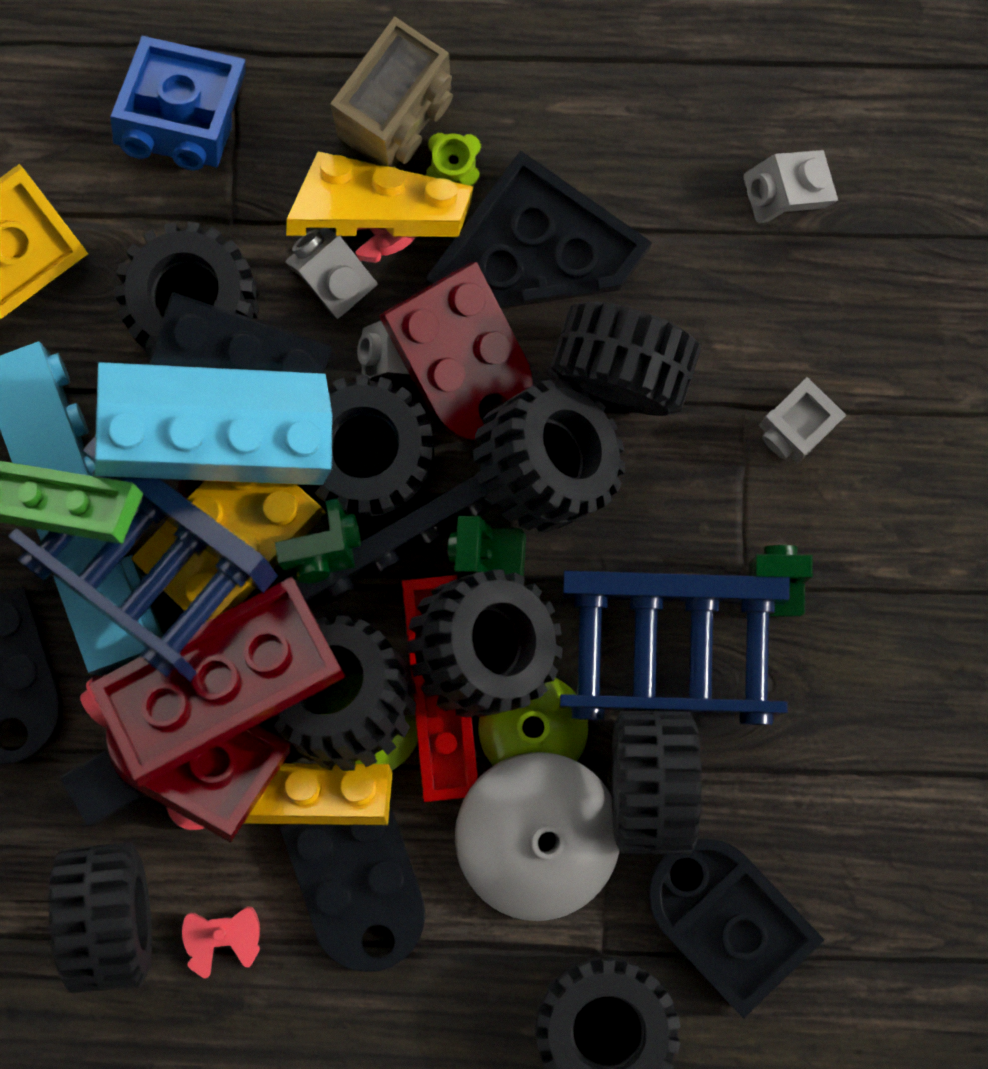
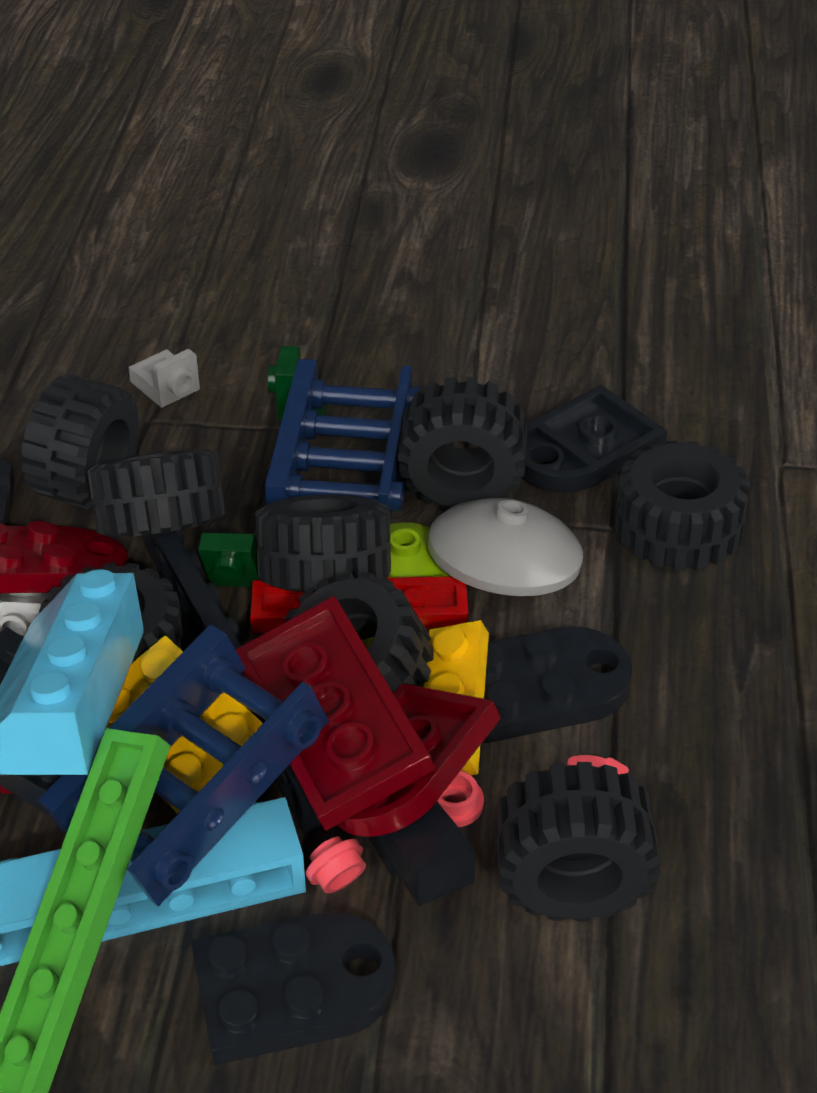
camera: 85 degrees left, 40 degrees down
dark green bracket [275,499,361,583] -> none

